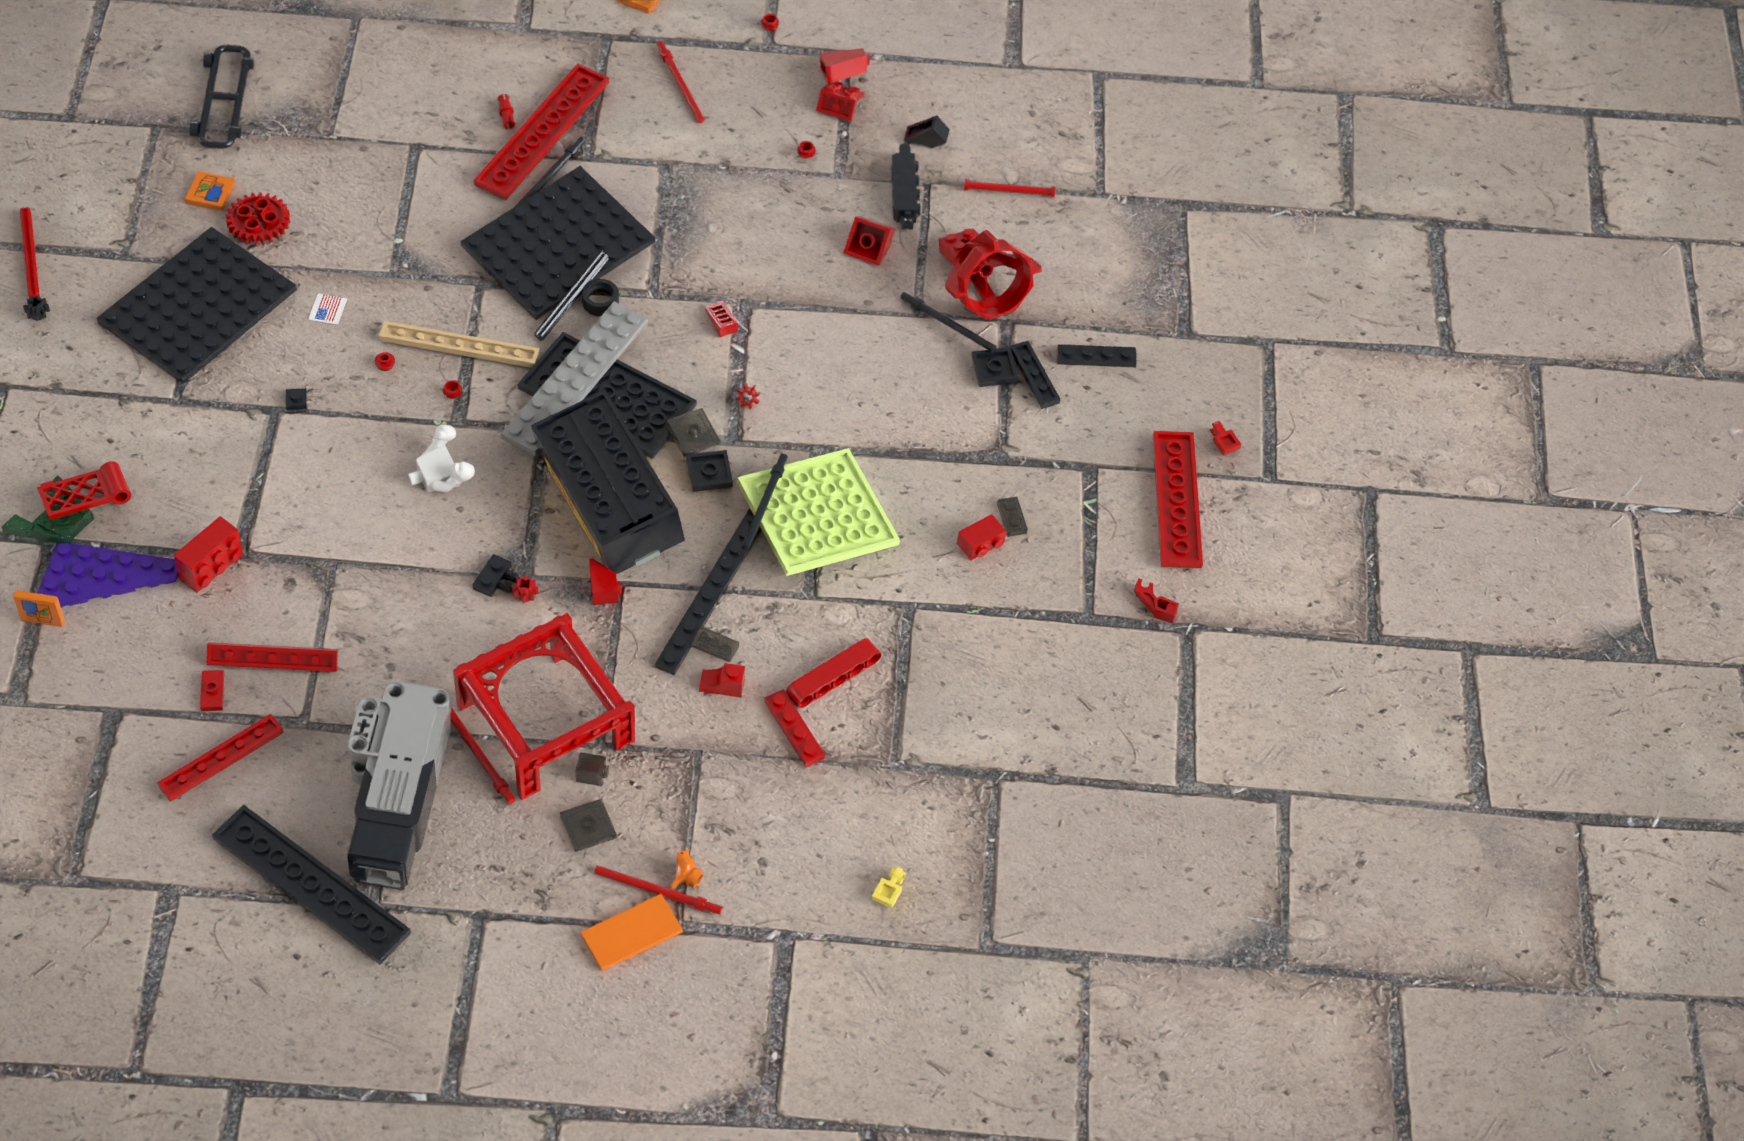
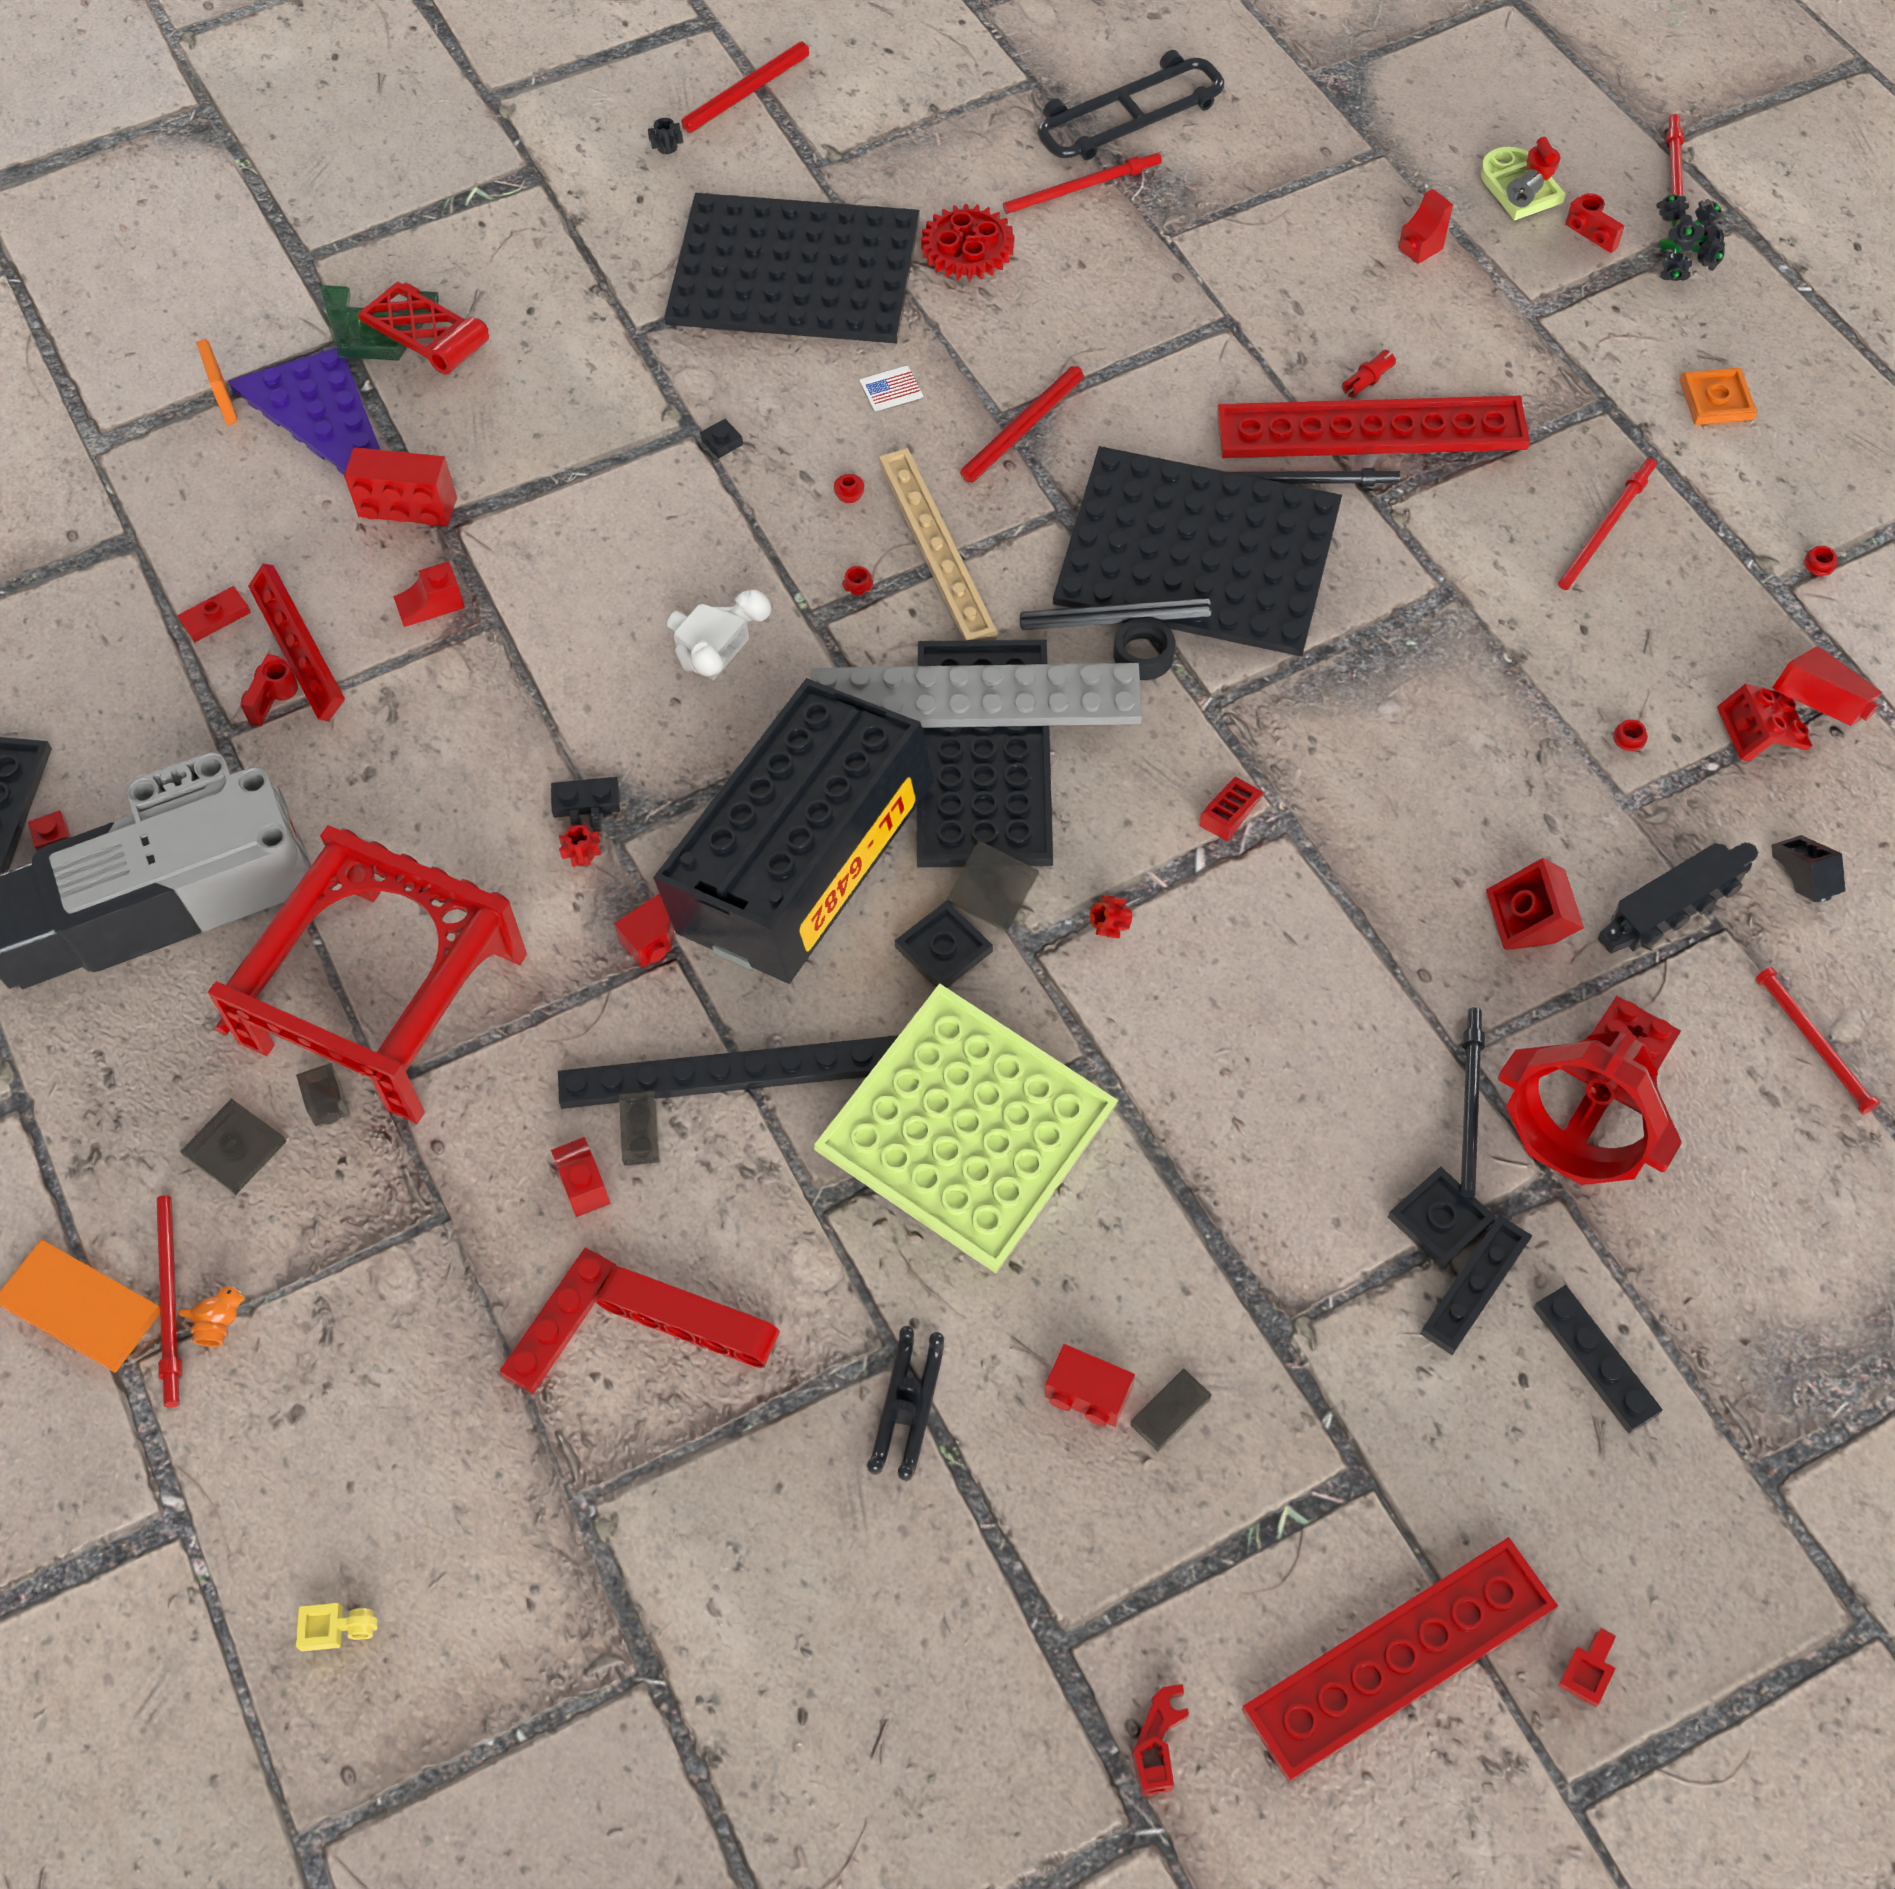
camera: 65 degrees right, 5 degrees up
red plate [157,714,284,802] -> none
orange tile [185,171,235,211] -> none
black bar [741,454,788,551] -> none
none -> red plate [28,810,71,851]
none -> red plate [240,654,298,726]
none -> red arch [393,561,465,627]
none -> black piece [867,1326,944,1481]
none -> red axle [960,366,1084,483]
none -> red bar [1003,153,1162,214]
none -> red arch [1398,189,1453,264]

